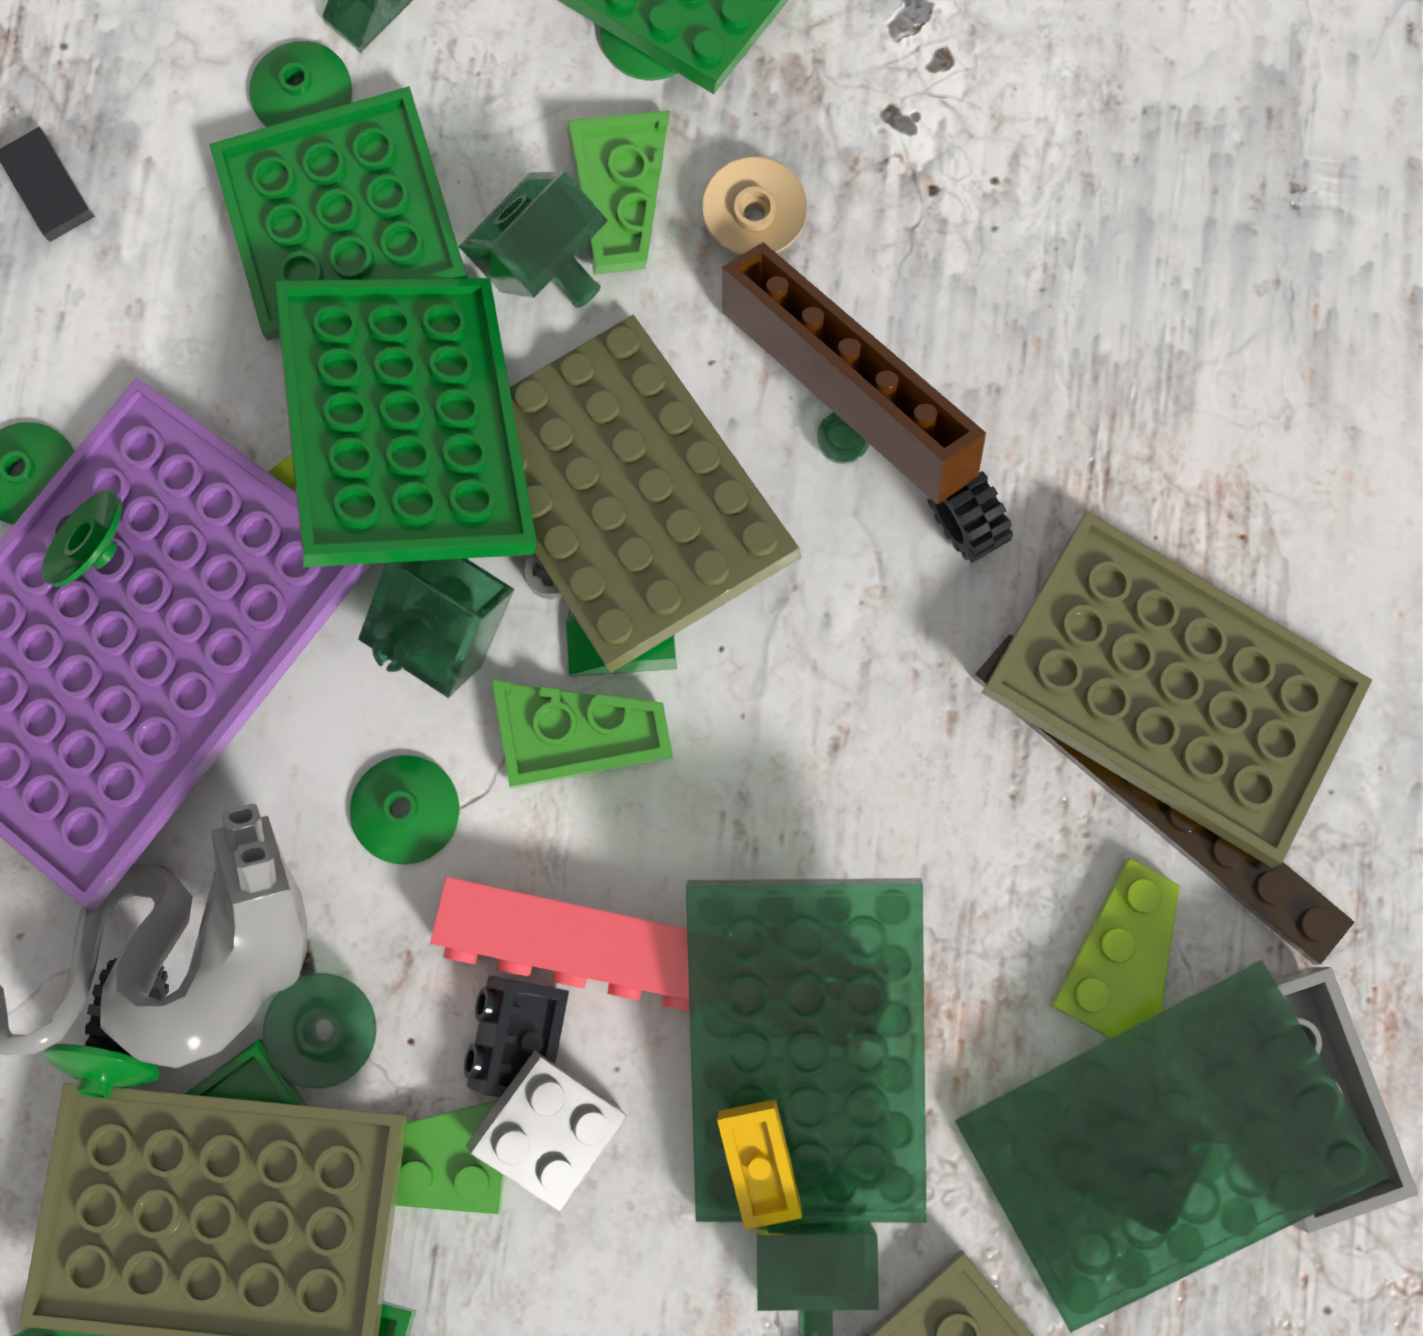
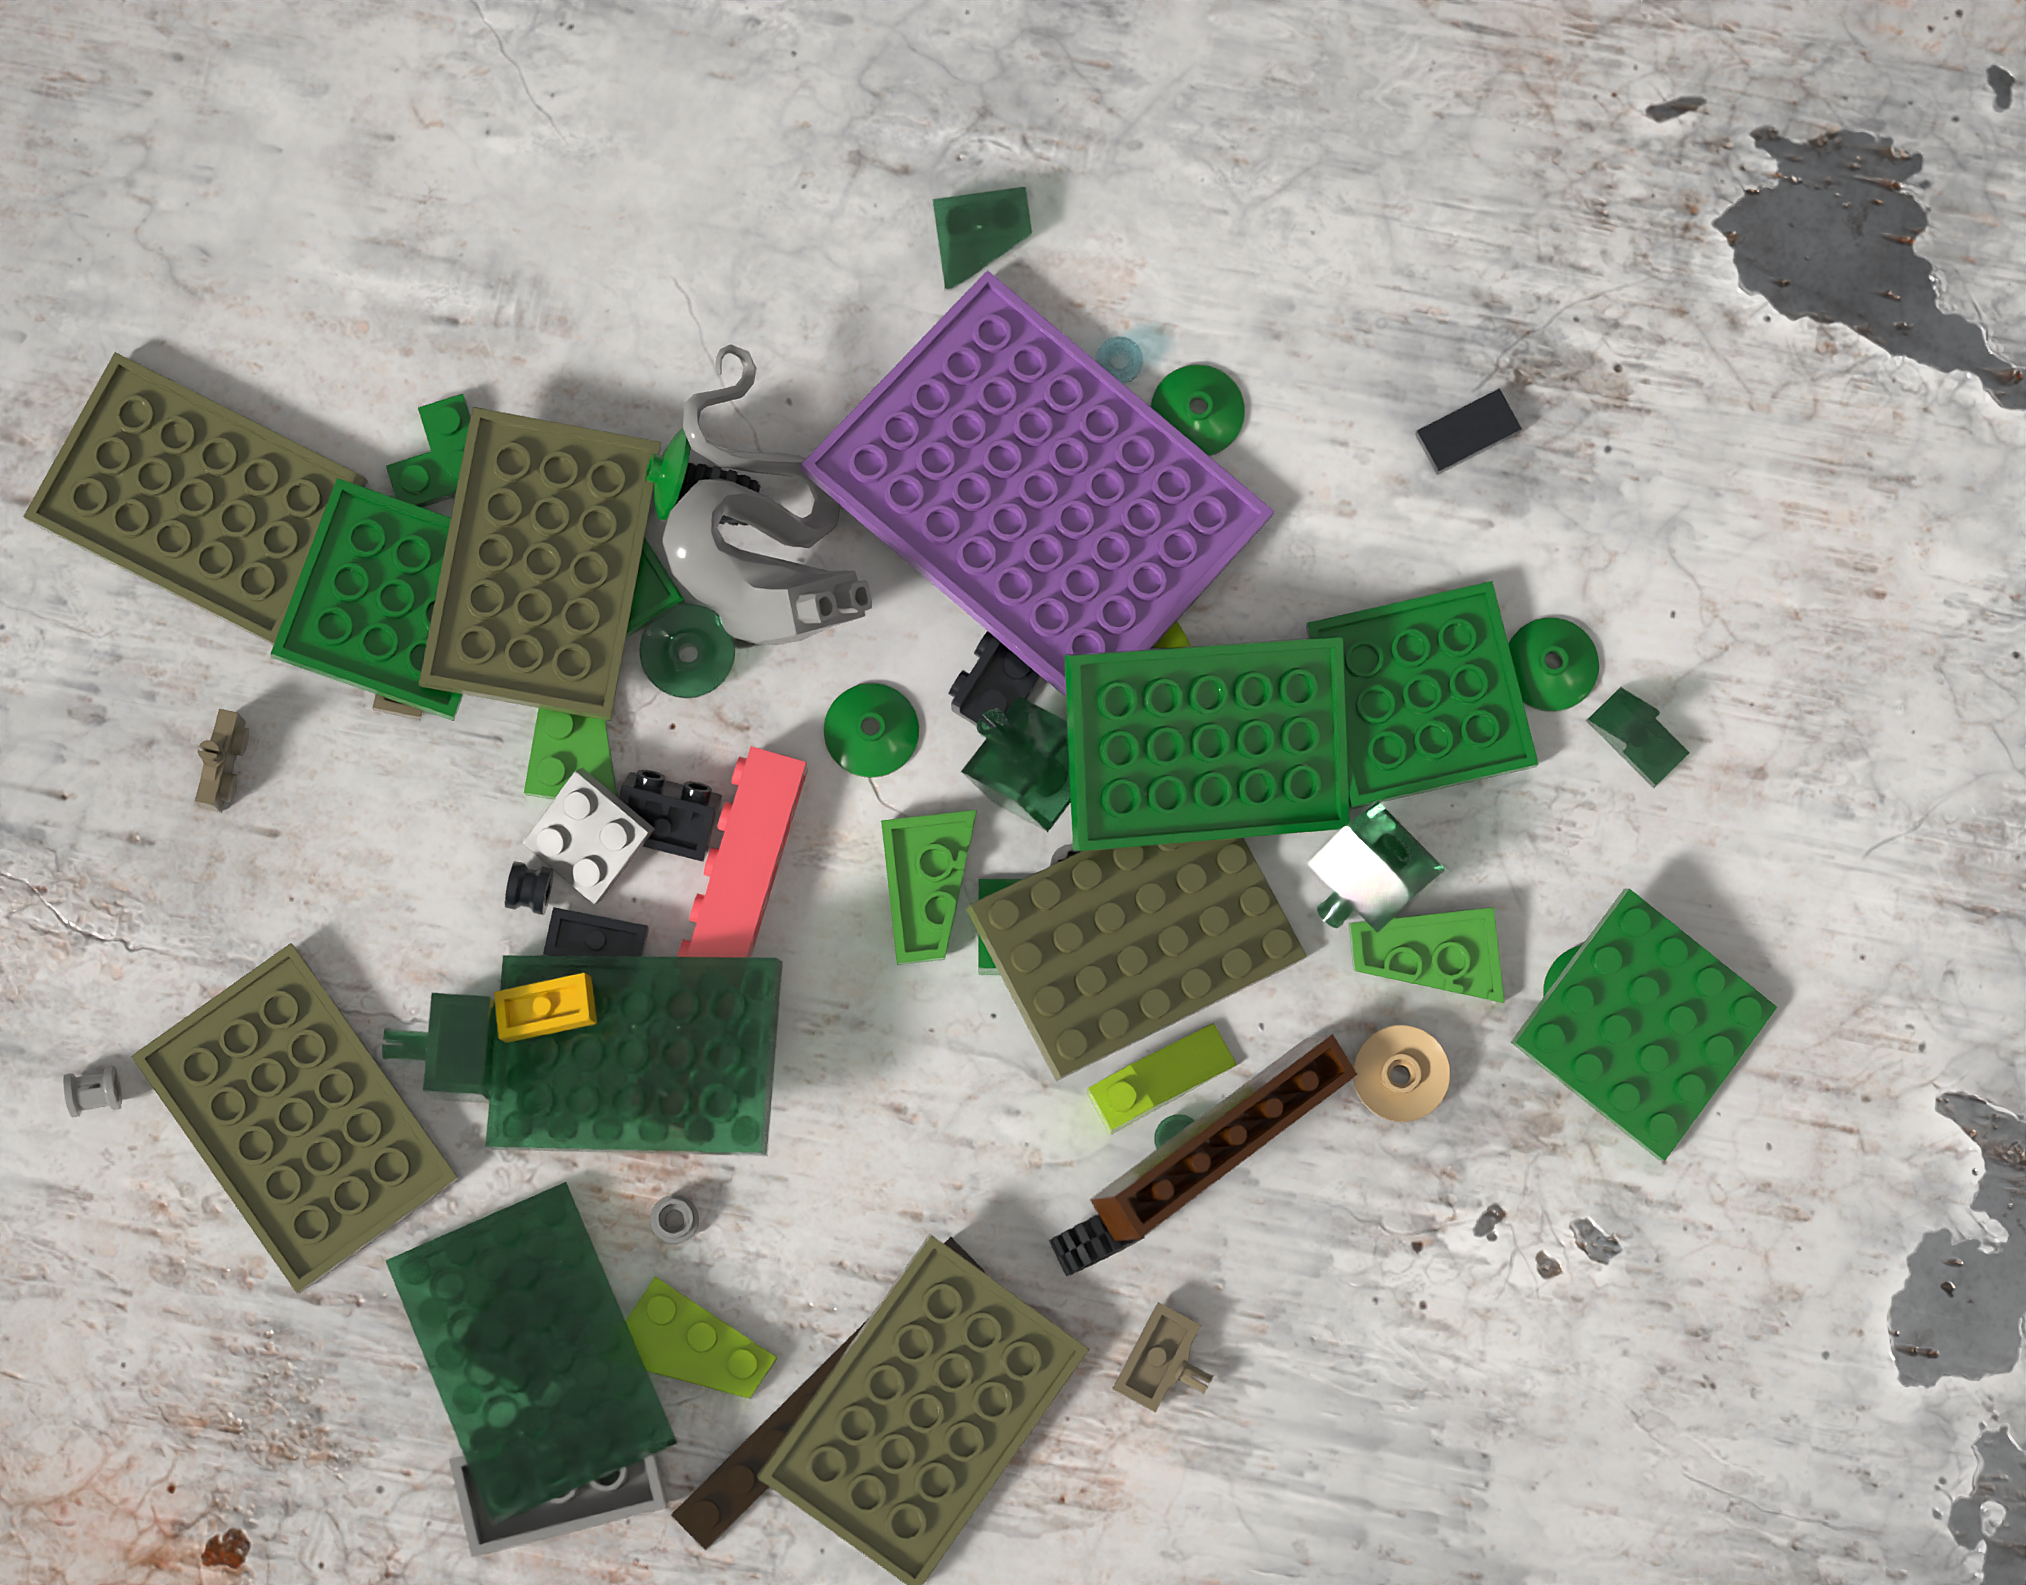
camera: 90 degrees right, 0 degrees up
green dish [42,491,122,587] -> none
none -> black wheel [505,861,553,915]
none -> black plate [543,907,649,975]
none -> light grey plate [650,1195,699,1244]
none -> black bracket [948,631,1041,741]
none -> lime slope [1087,1023,1237,1135]
none -> dark tan plate [1112,1302,1214,1412]

